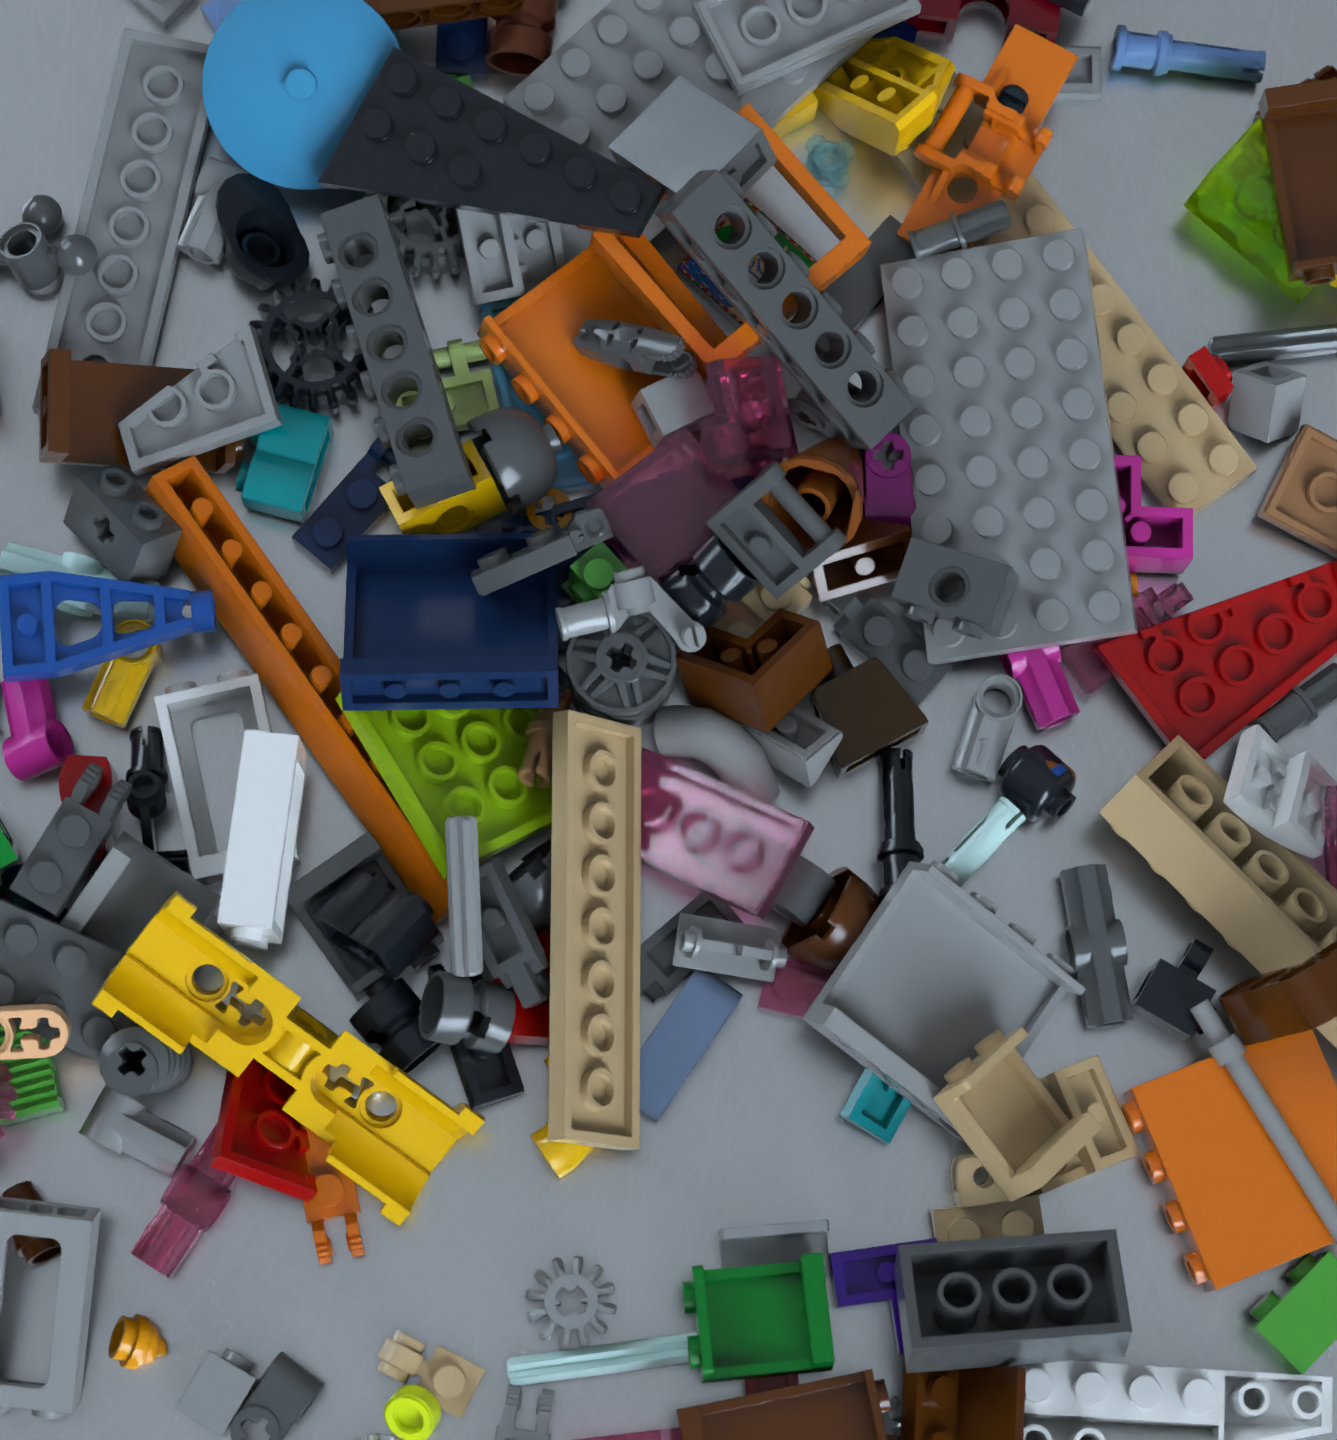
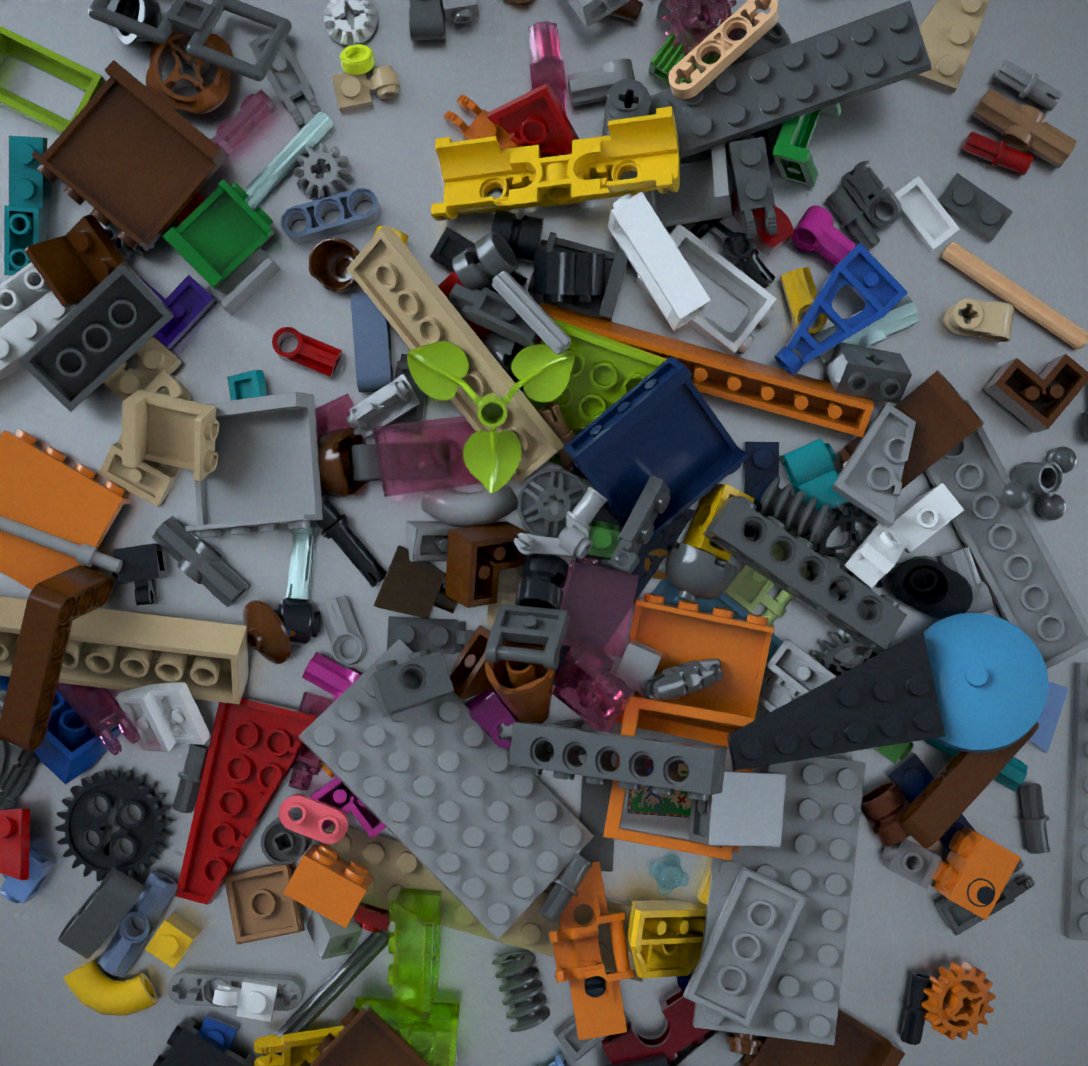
camera: 150 degrees right, 10 degrees up
none -> reddish brown dish [243,600,291,664]
none -> dark grey wheel [260,813,312,865]
none -> red piece [272,326,342,378]
none -> coral plate [279,794,349,844]
none -> sand blue beam [281,188,381,244]
none -> orange brick [283,843,374,928]
none -> reddish brown hair [309,238,360,292]
none -> clear neon green slope [387,888,442,1021]
none -> lime plant [407,341,575,493]
none -> dark grey piece [492,952,550,1032]
none -> dark grey piece [758,476,837,546]
none -> white brick [844,522,909,588]
none -> white brick [891,483,964,553]

